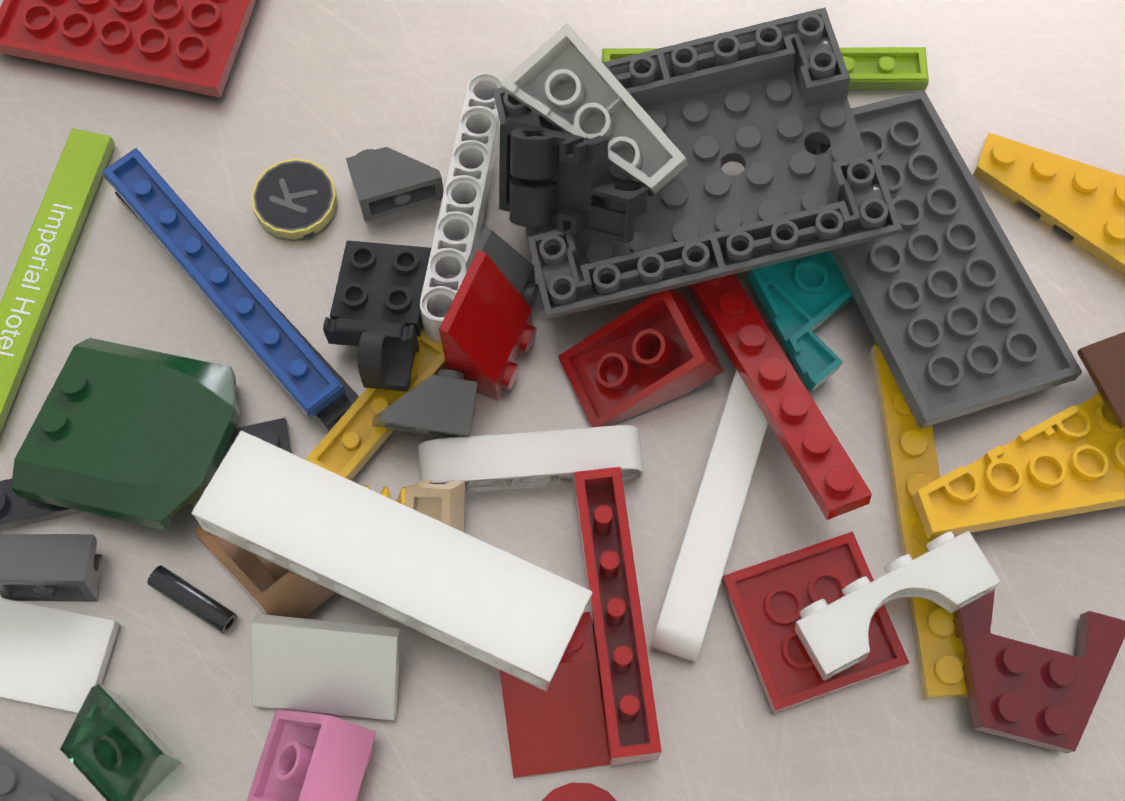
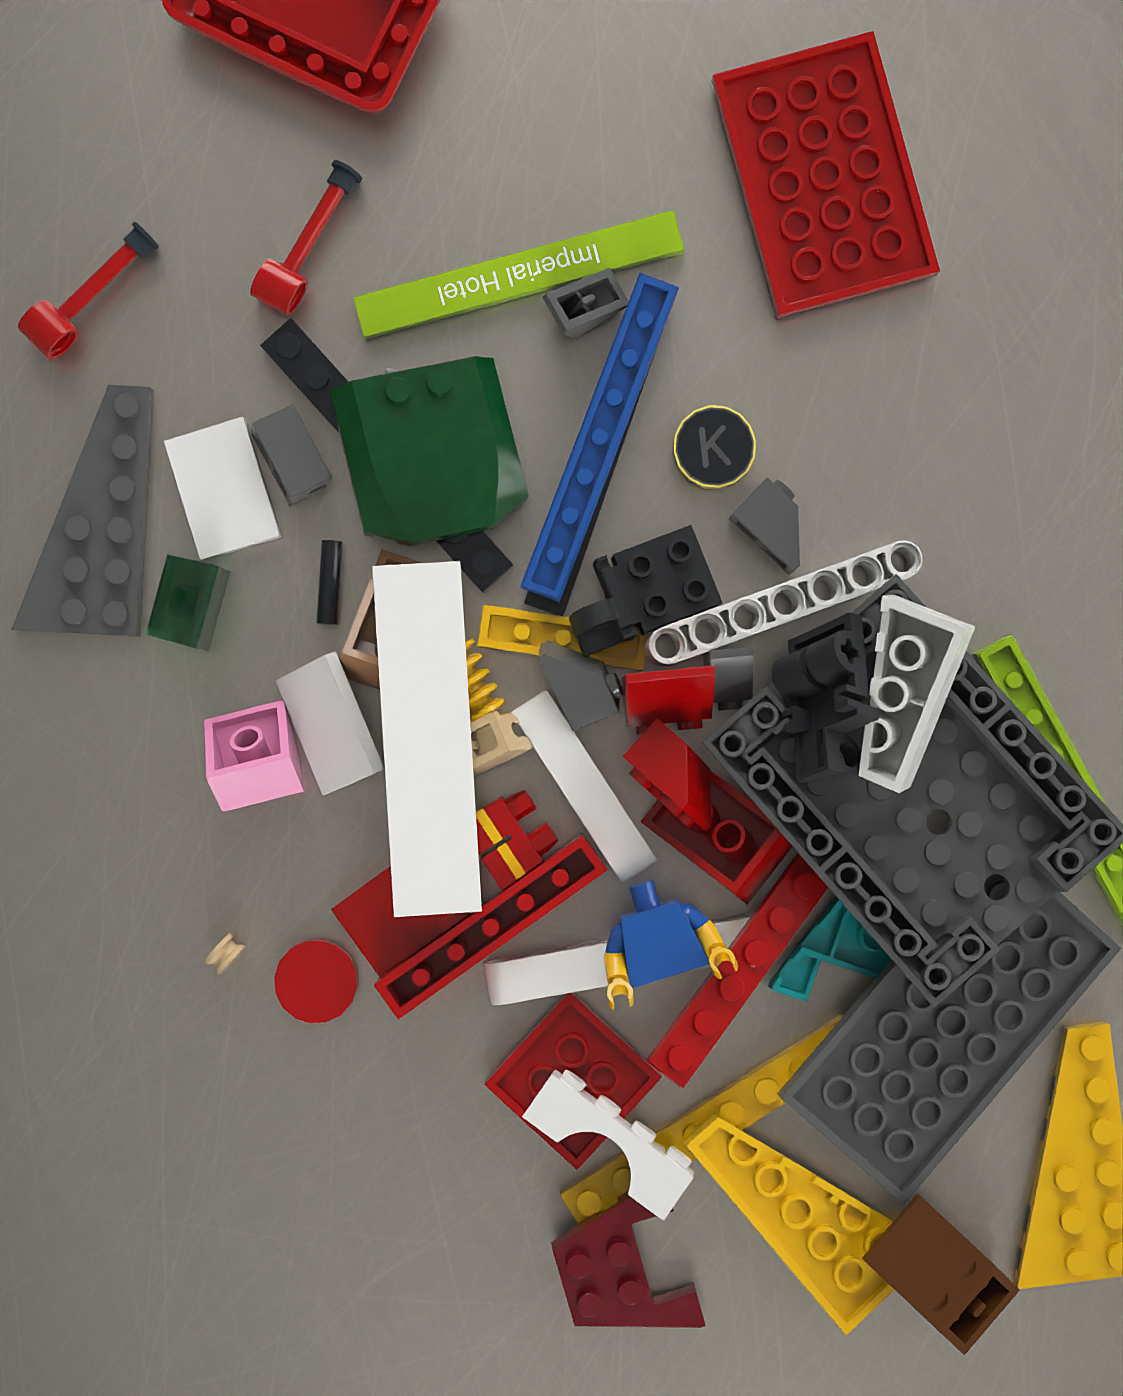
camera: 60 degrees right, 20 degrees up
none -> red hips [476,790,558,890]
none -> dark grey slope [542,268,629,339]
none -> blue torso [604,880,738,1010]
none -> red slope [622,718,712,832]

